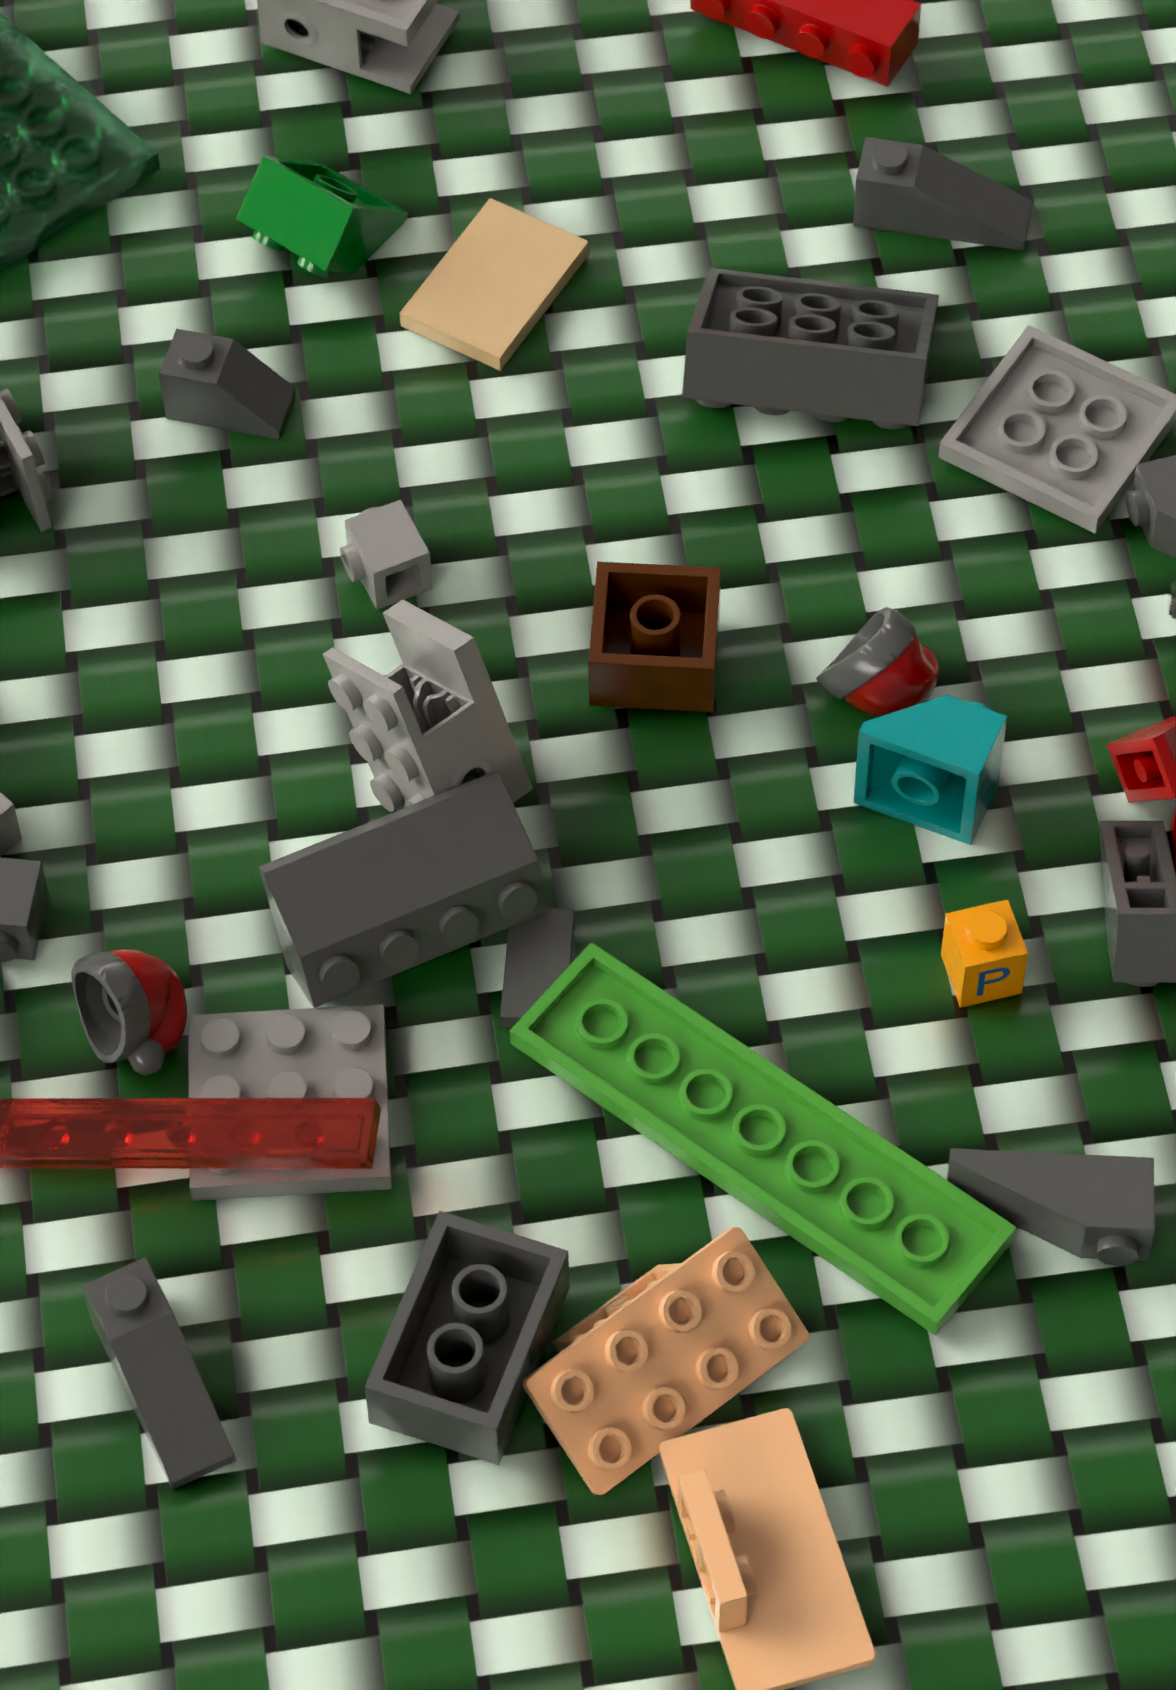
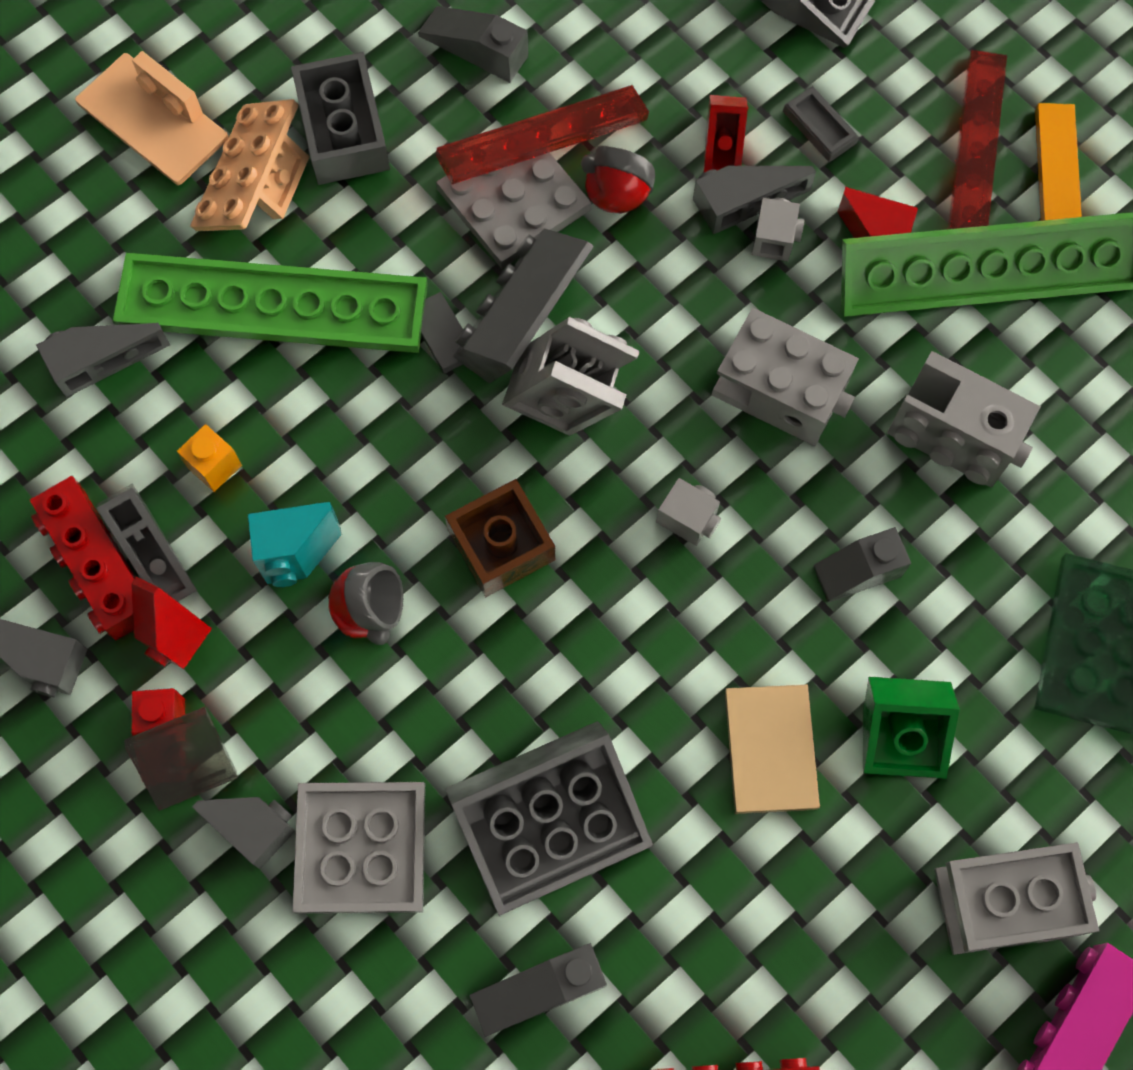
camera: 145 degrees right, 15 degrees up
none -> light grey torso [712,307,859,446]

